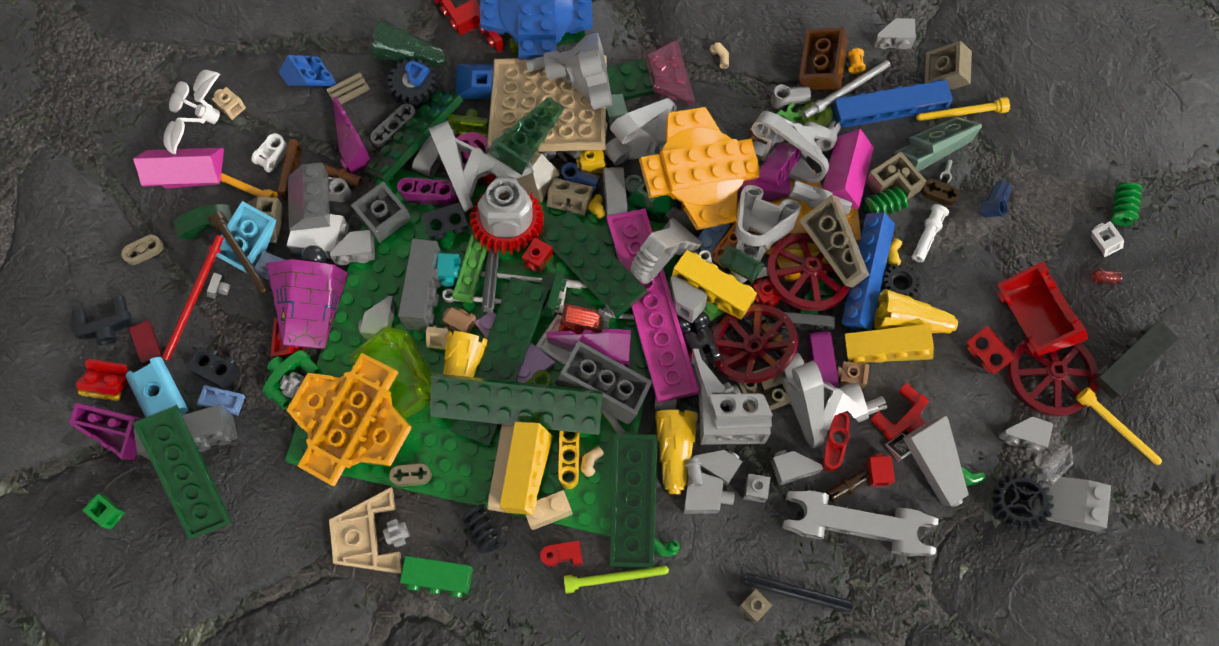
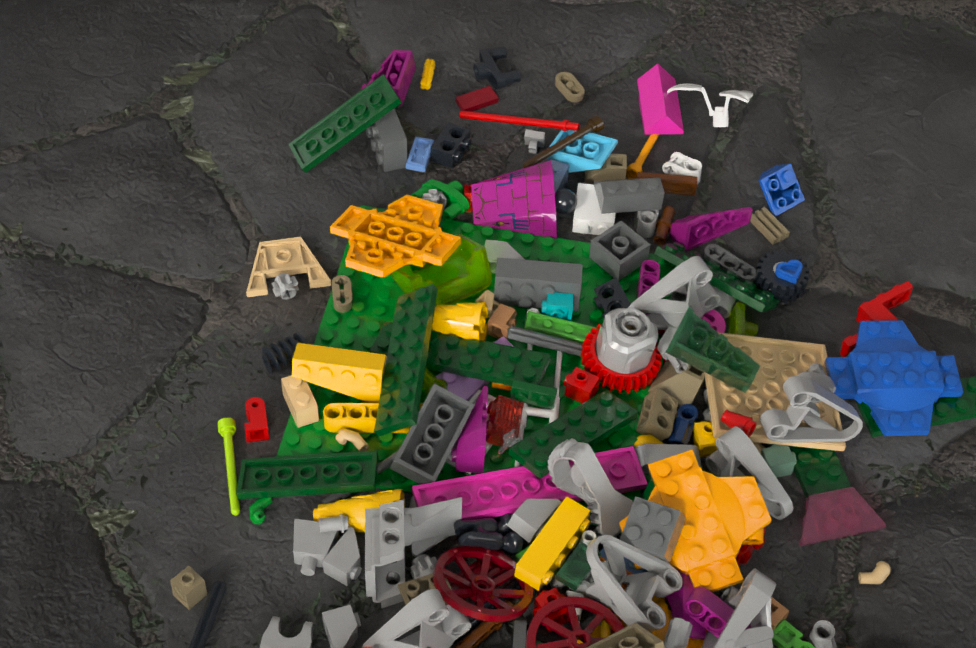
camera: 85 degrees right, 20 degrees down
red bracket [76,359,128,396] -> none
green brick [83,493,126,530] -> none
medium azure piece [125,357,188,417] -> none
dark green brick [173,204,232,240] -> none
tan brick [212,87,246,120] -> none
light grey slope [330,230,375,265] -> none
clear green cone [370,20,447,67] -> none
green brick [400,556,473,598] -> none
blue slope [455,64,494,99] -> none
light grey brick [743,474,770,503] -> none
none -> dark grey brick [620,497,686,563]
none -> red cone [721,410,757,437]

